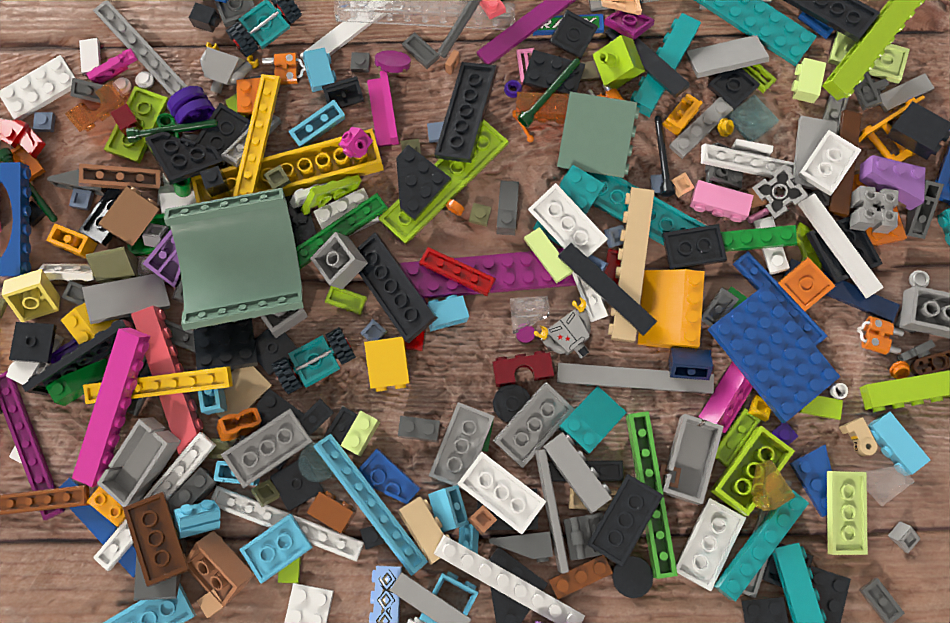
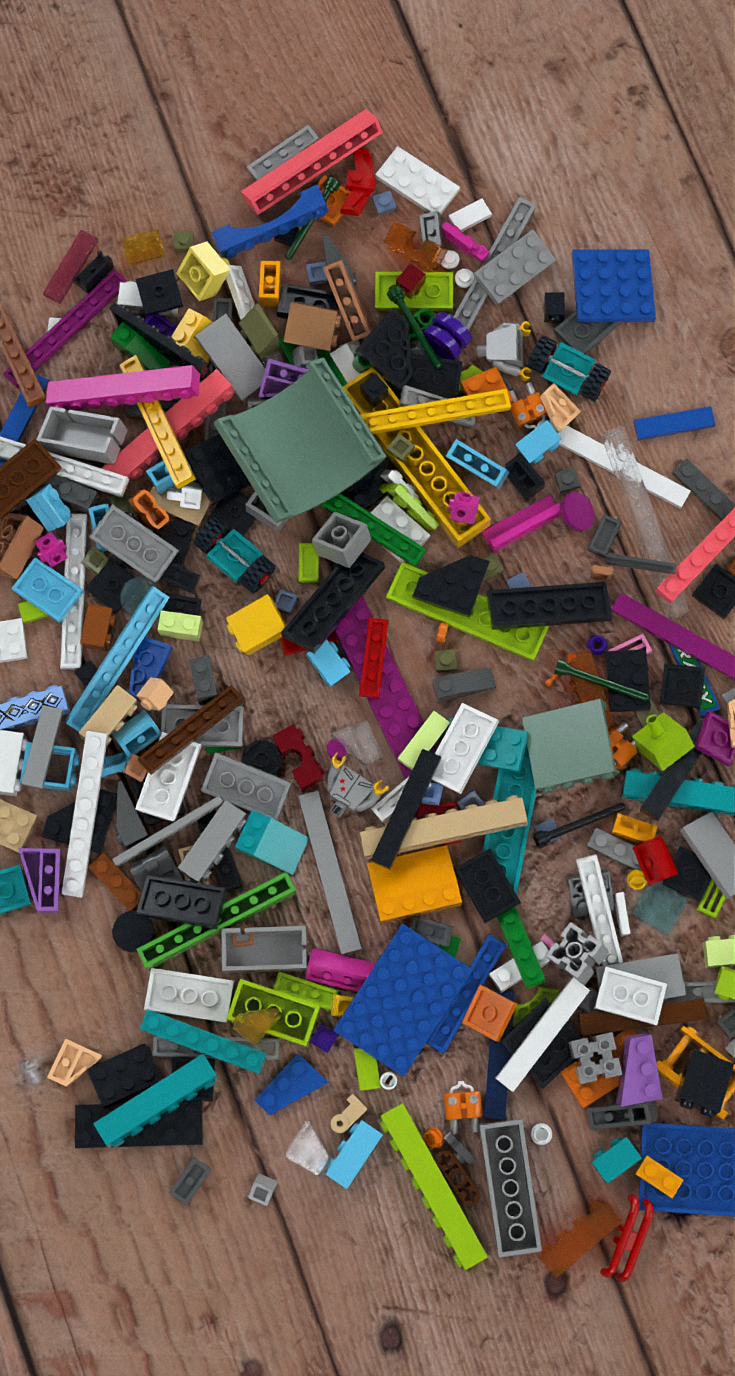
camera: 70 degrees right, 0 degrees up
light orange brick [87,486,126,527] -> none
dark blue brick [668,347,713,380] -> none
light nougat tile [671,172,695,198] -> none
bright pink brick [689,180,754,222] -> none
yellowish green plate [827,471,868,555] -> none
none -> dark pink brick [34,532,68,568]
none -> light nougat brick [136,677,174,711]
none -> reddish brown tile [137,685,245,775]
none -> white plate [167,486,203,509]
none -> light grey plate [473,229,556,306]
none -> light nougat wing [540,383,581,433]
none -> red panel [632,836,678,886]

